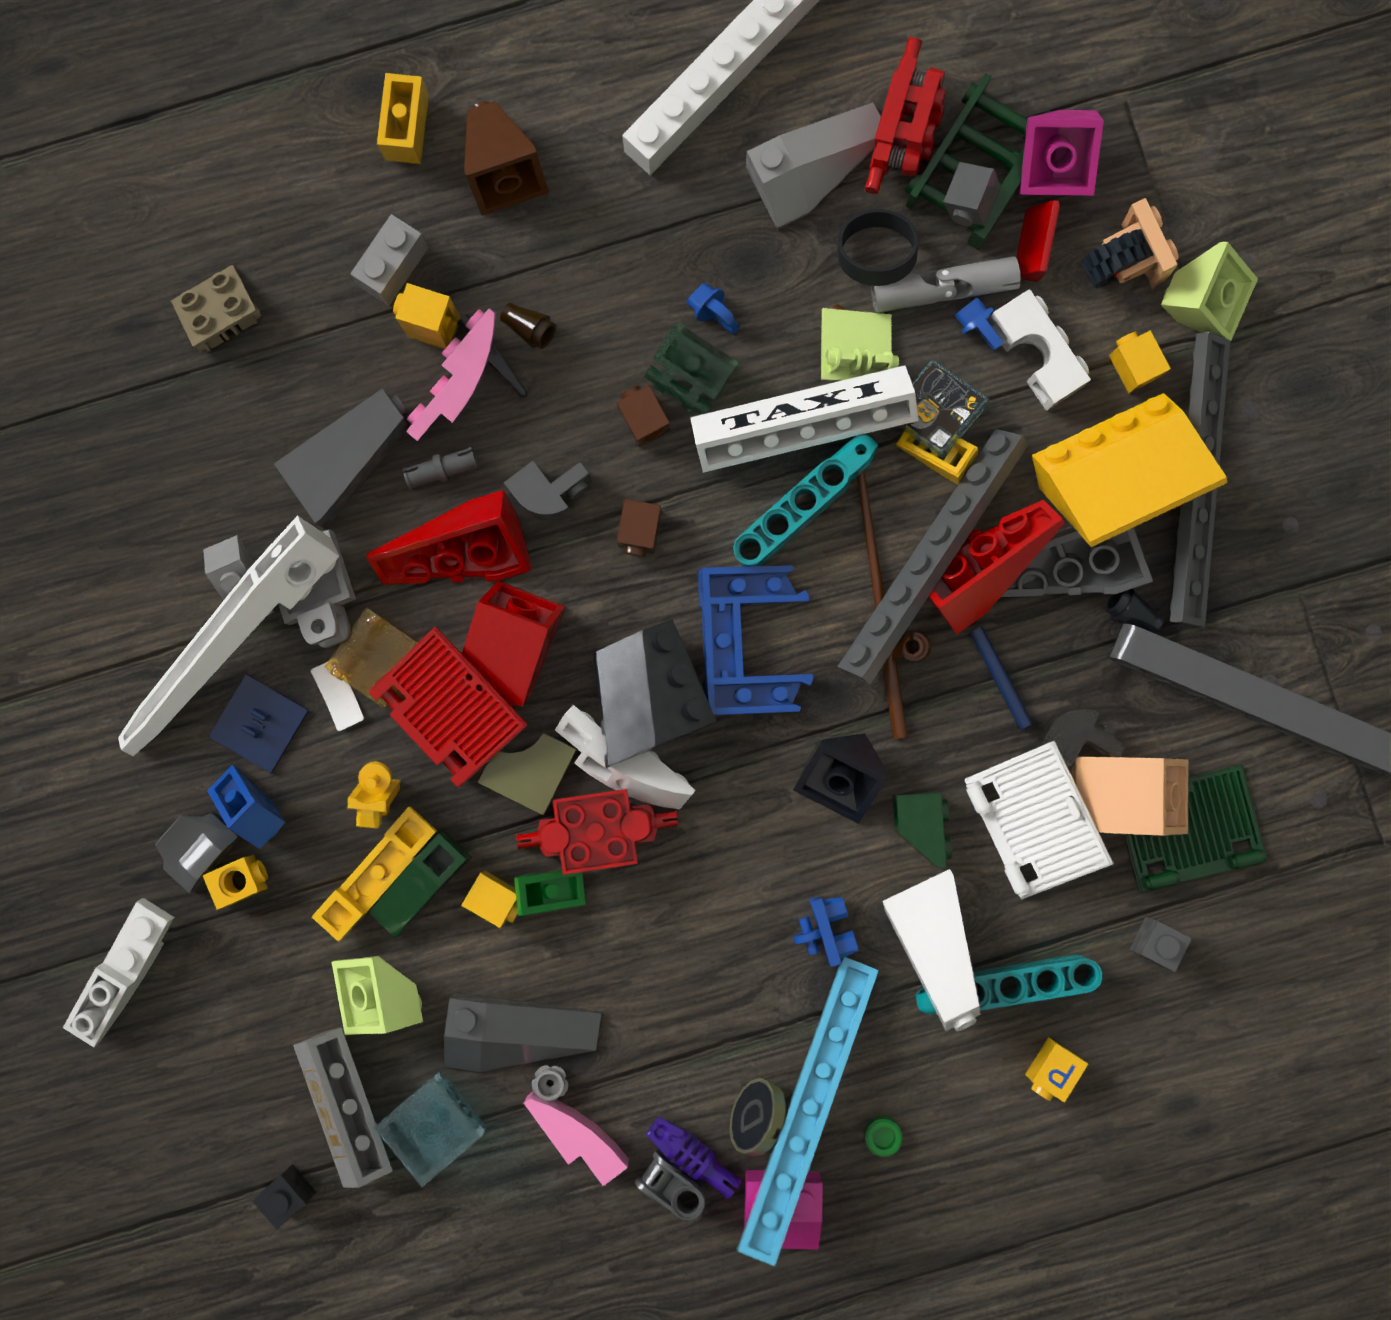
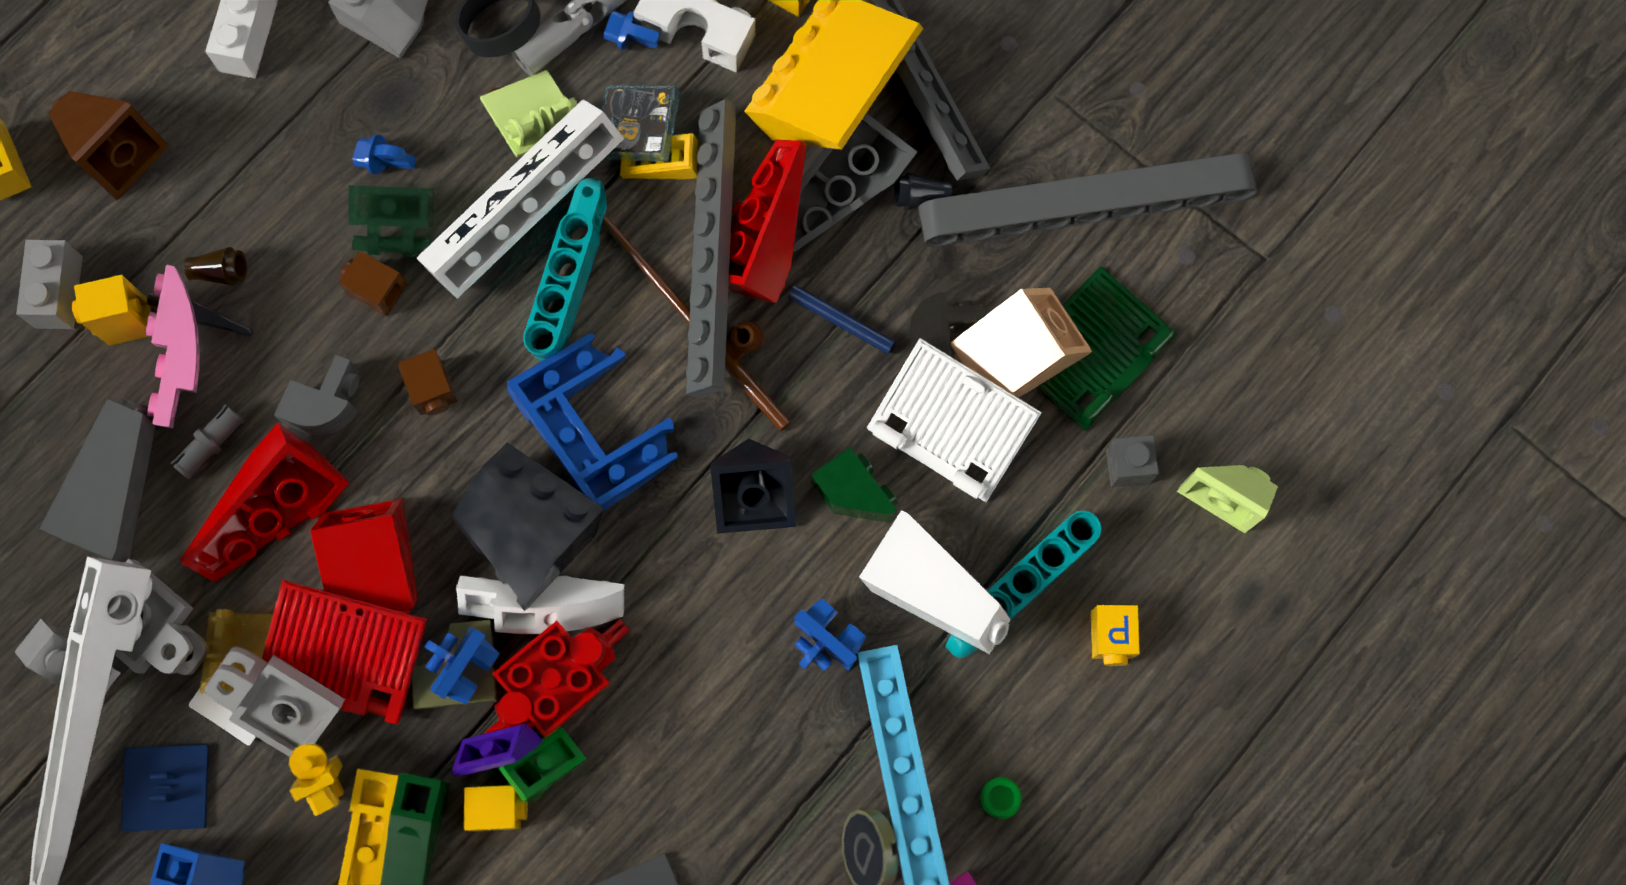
camera: 40 degrees left, 10 degrees down
none -> light grey plate [204,647,345,757]
none -> blue hips [425,627,499,704]
none -> dark purple slope [451,724,542,777]
none -> yellowish green slope [1177,465,1278,533]

